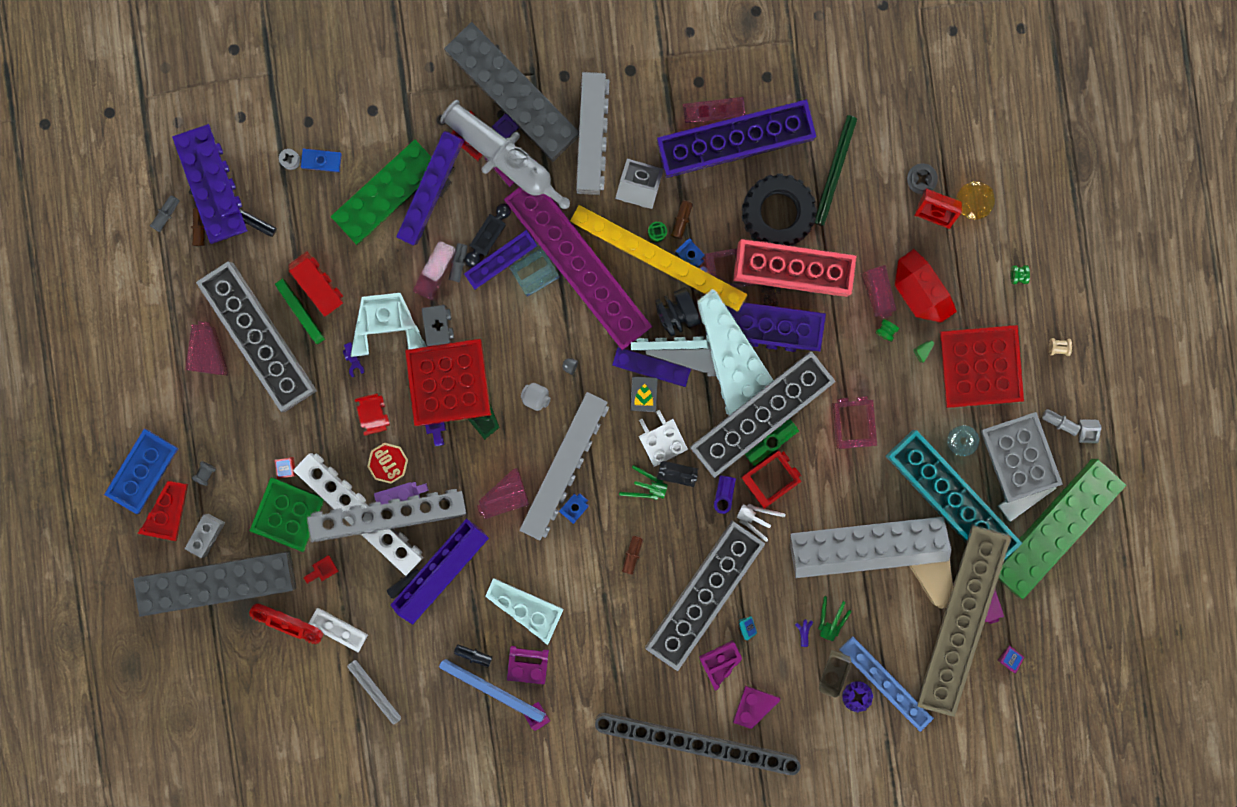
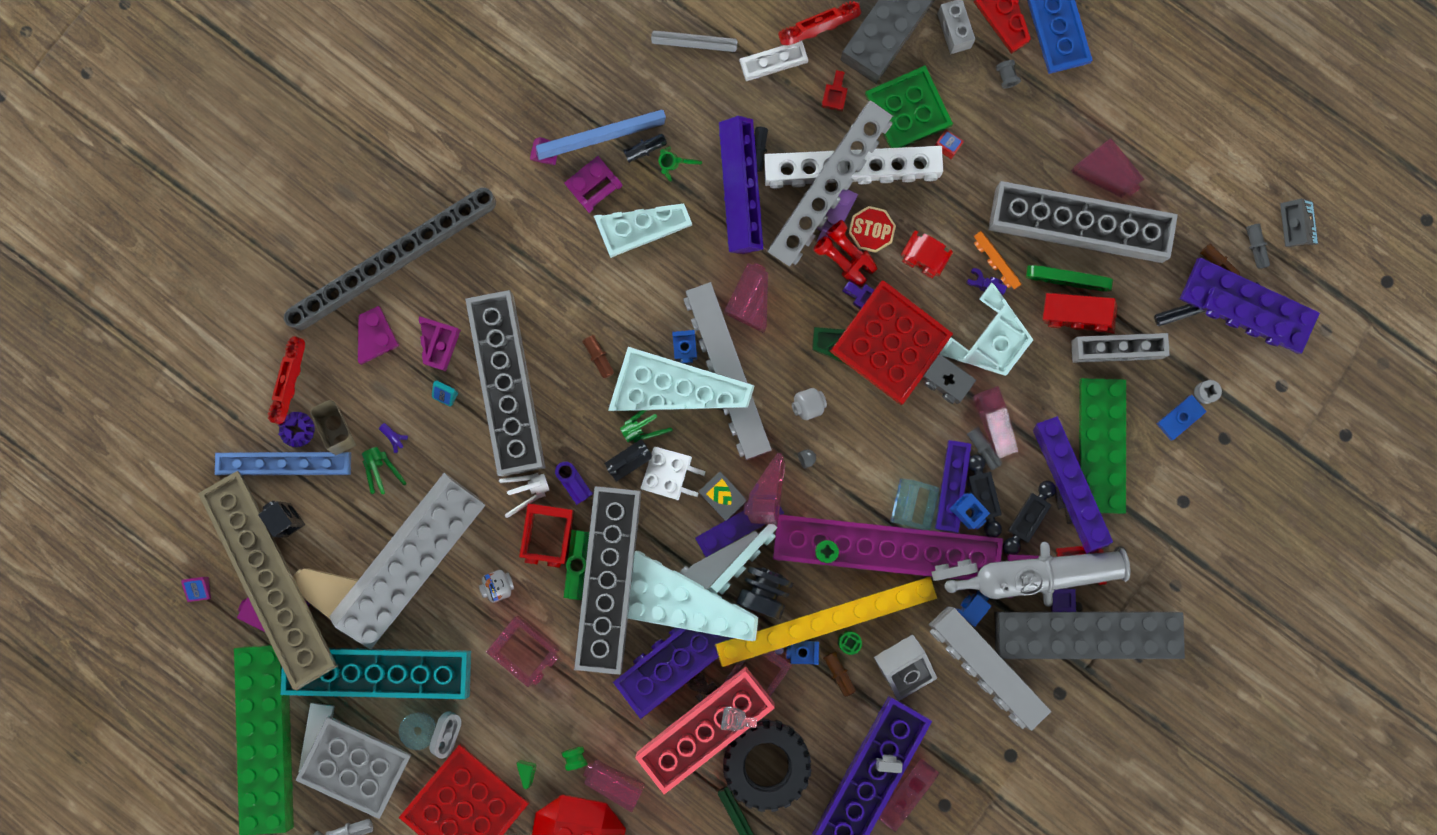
camera: 135 degrees right, 5 degrees down
none -> black brick [258,501,305,538]
none -> red plate [268,336,305,424]
none -> light grey plate [429,711,461,758]
none -> light grey head [479,570,514,603]
none -> light aqua wing [608,347,754,411]
none -> green plant [658,146,702,182]
none -> clear piece [721,707,757,732]
none -> clear pink slope [744,453,785,524]
none -> red piece [813,220,878,287]
none -> green wheel [815,540,839,563]
none -> light grey plate [876,755,902,773]
none -> light grey plate [931,559,978,581]
none -> blue brick [949,493,990,529]
none -> blue brick [956,591,991,627]
none -> orange plate [974,231,1022,289]
none -> black plate [1003,481,1056,555]
none -> light grey brick [1071,333,1170,363]
none -> dark grey panel [1280,198,1318,247]

